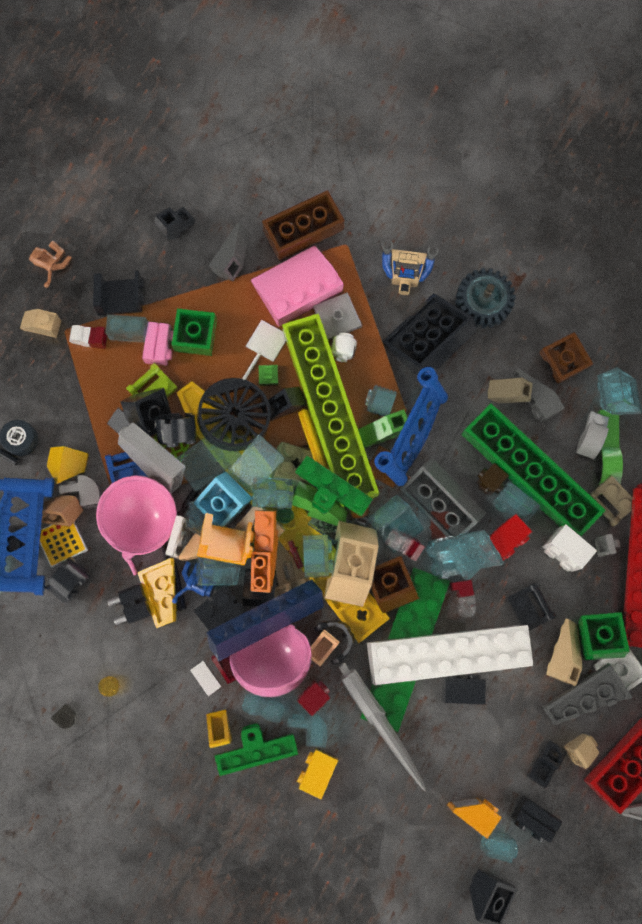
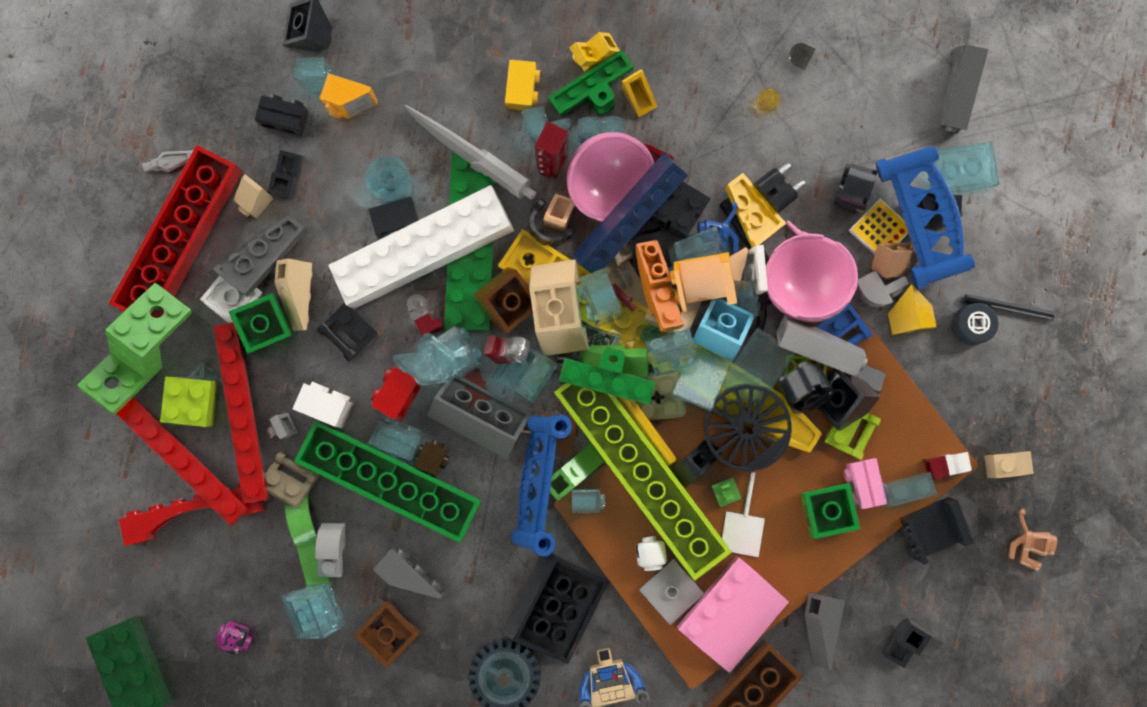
camera: 165 degrees right, 5 degrees up
white sticker [190,661,221,696] -> none
dark tan brick [487,378,533,404] -> none
none -> clear light blue brick [366,156,414,204]
none -> yellow brick [569,32,620,72]

